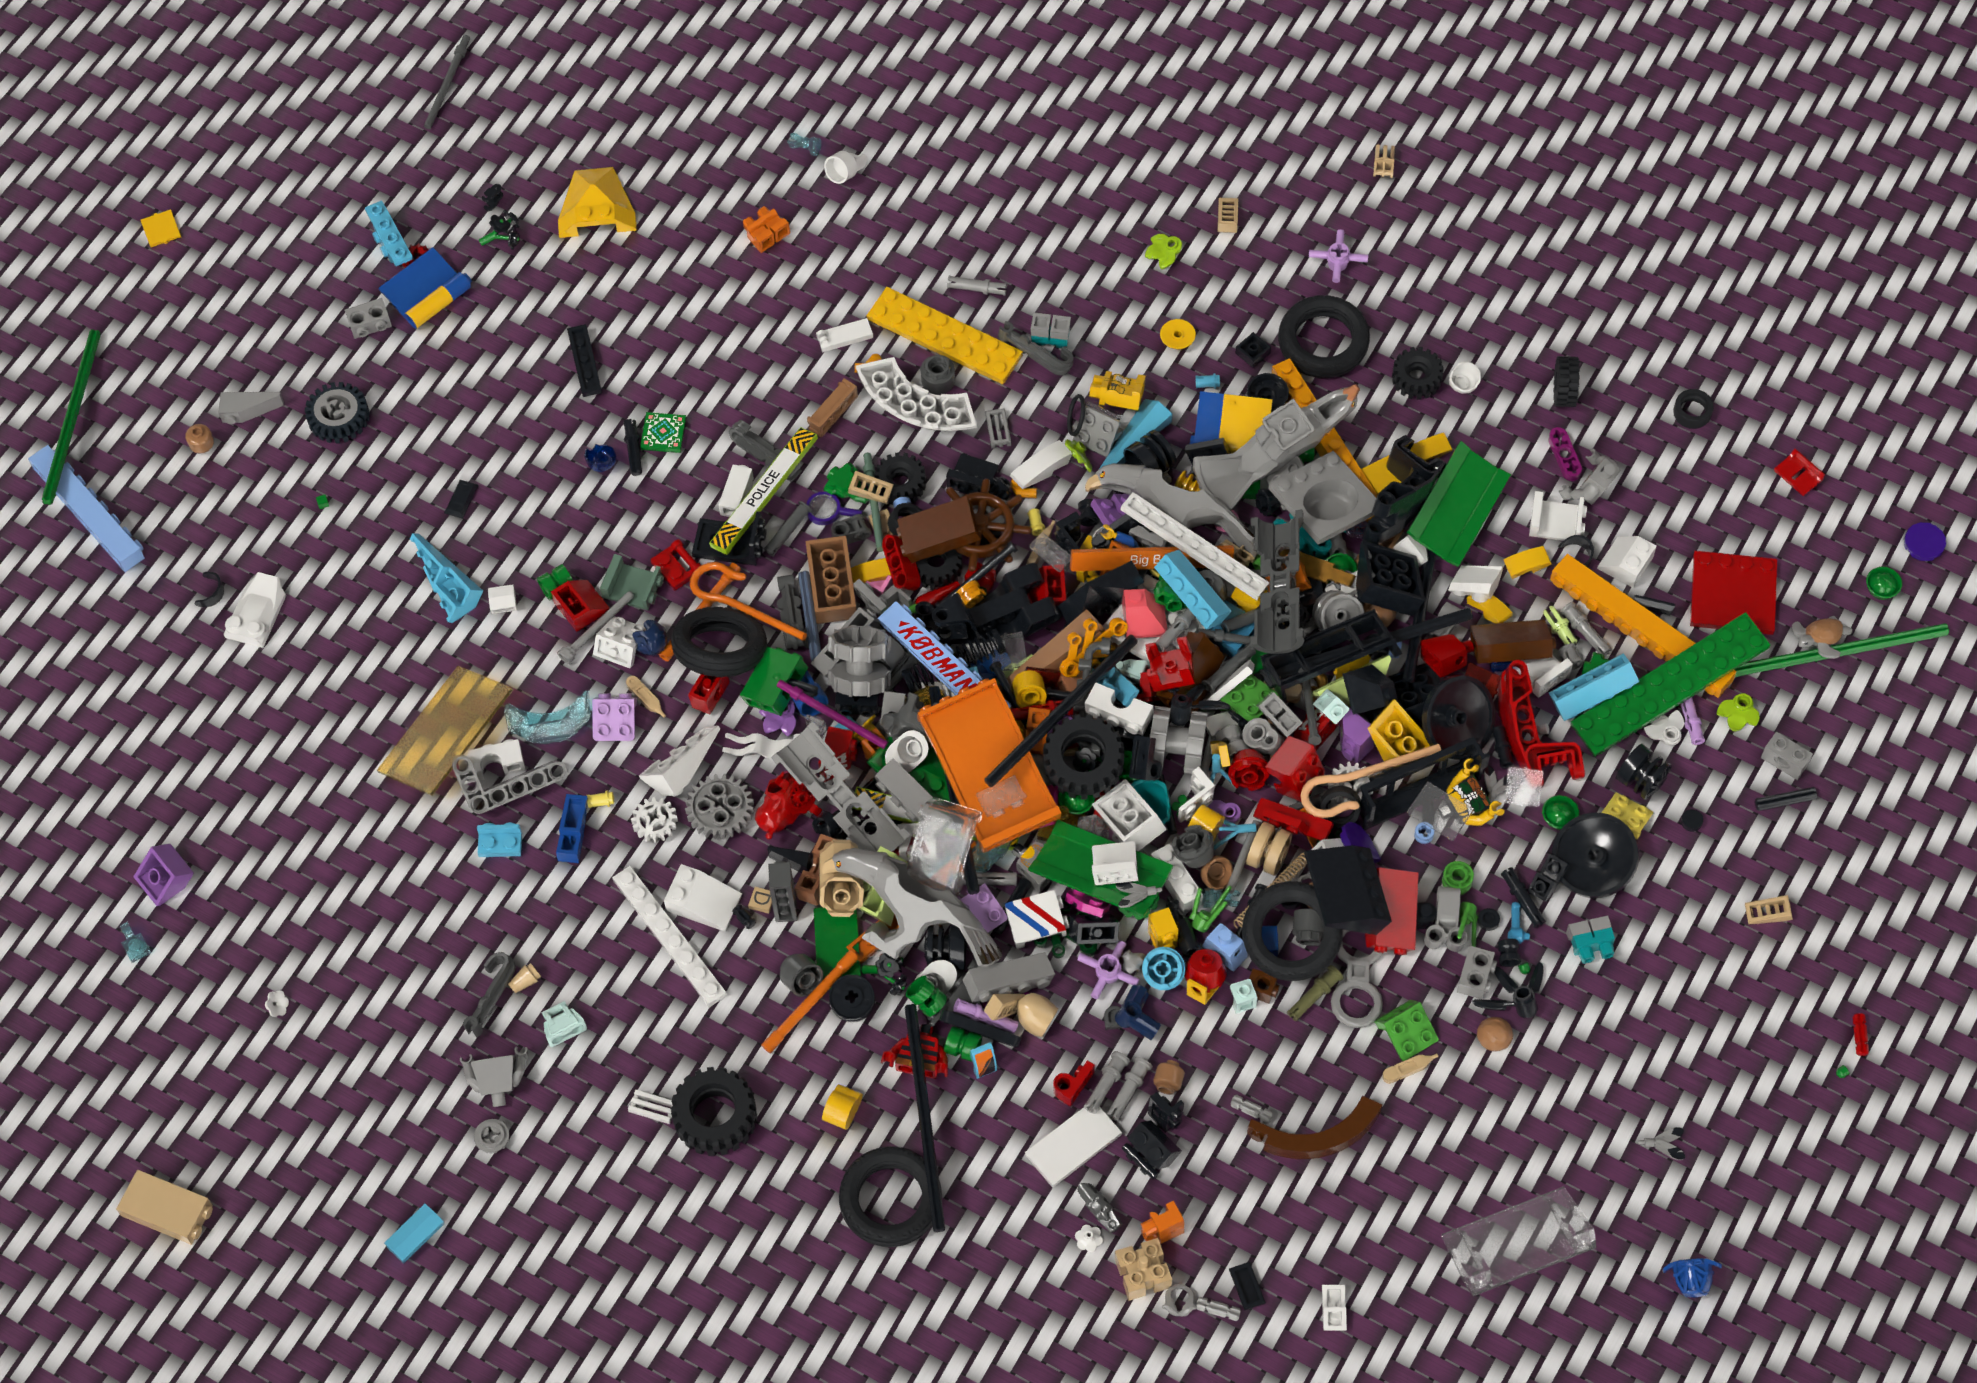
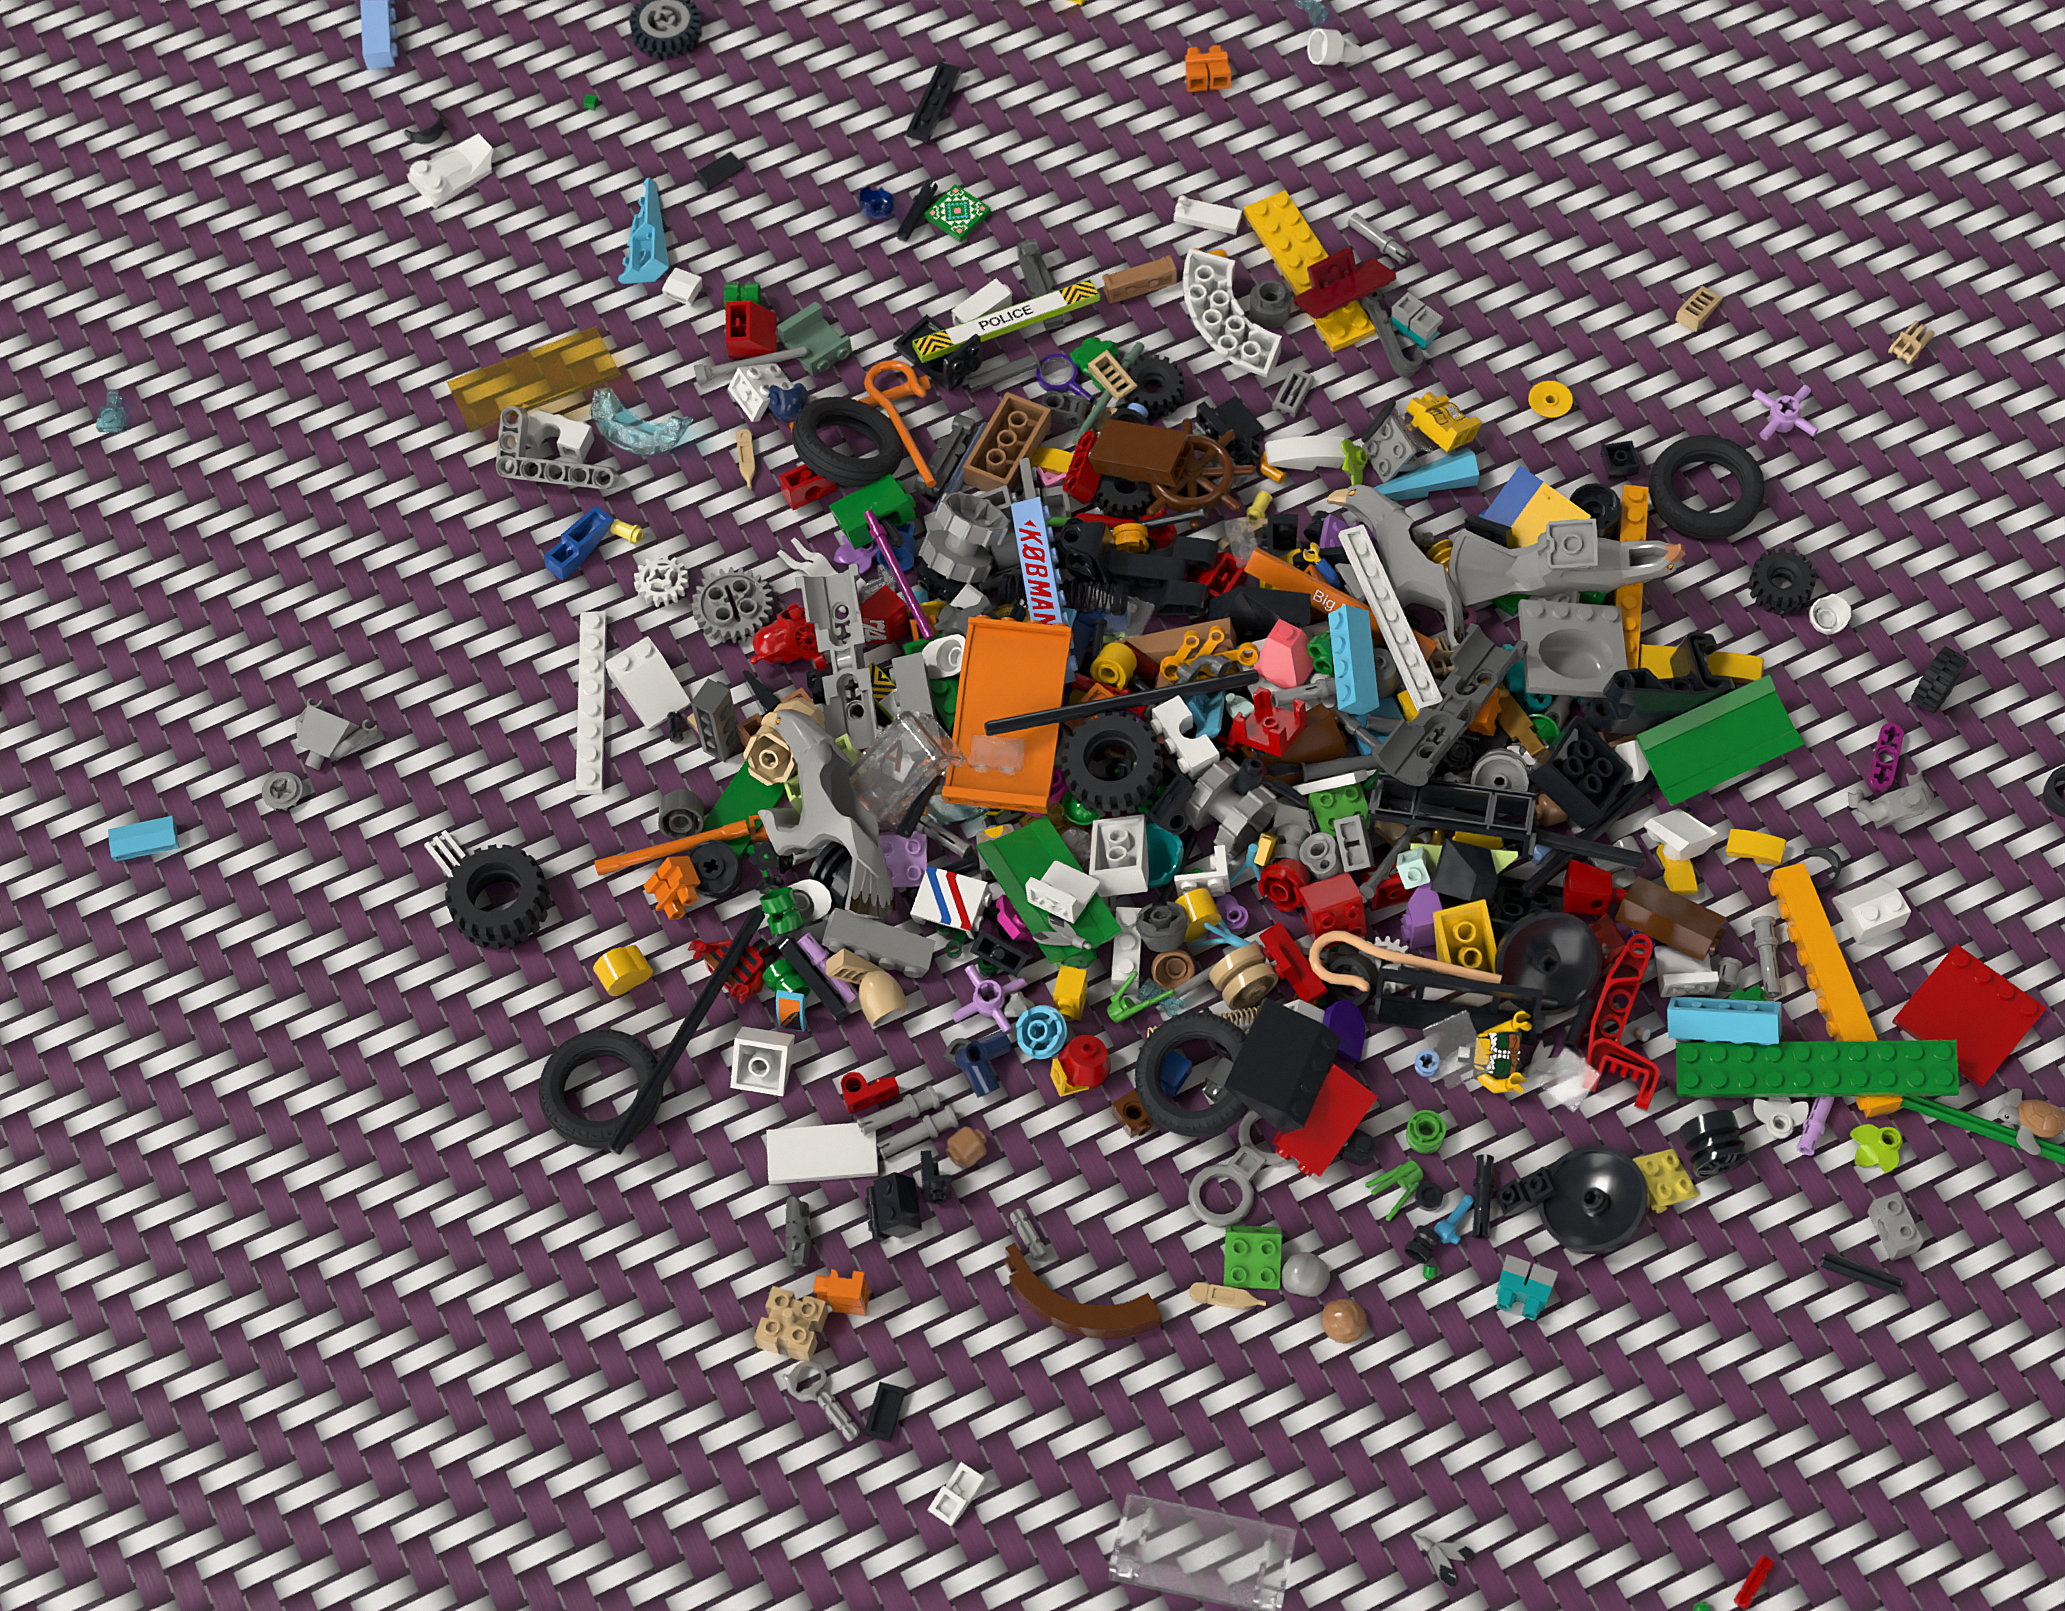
camera: 35 degrees right, 0 degrees up
medium lavender slope [133,844,194,906] -> none
white plant [265,990,289,1017] -> none
dark grey piece [463,952,515,1038] -> none
medium azure bracket [477,822,522,857] -> none
tan cone [508,963,541,993] -> none
light aqua piece [541,1001,587,1047] -> none
lavender bracket [592,693,637,741] -> none
white wedge [639,726,720,797] -> none
red plate [650,539,701,591] -> none
white plant [1075,1225,1103,1252] -> none
black wheel [1123,430,1177,472] -> none
lime plate [1145,234,1182,270] -> none
black wheel [1166,896,1201,957] -> none
medium azure pin [1196,373,1220,389] -> none
light blue torso [1202,923,1248,972] -> none
light aqua bracket [1230,979,1258,1014] -> none
black piece [1255,489,1281,517] -> none
olive pin [1287,965,1344,1022] -> none
light grey piece [1424,886,1467,952] -> none
light grey brick [1457,945,1497,999] -> none
black plant [1472,962,1543,1018] -> none
white panel [1529,491,1587,541] -> none
green hat [1542,795,1579,830] -> none
yellowish green arm [1543,606,1578,645] -> none
black tile [1633,595,1676,616] -> none
black tile [1681,809,1703,832] -> none
tan slope [1745,895,1793,924] -> none
none -> orange hips [643,856,700,920]
none -> white slope [730,1026,795,1096]
none -> light grey hair [1281,1252,1330,1297]
none -> dark red bracket [1293,247,1397,319]

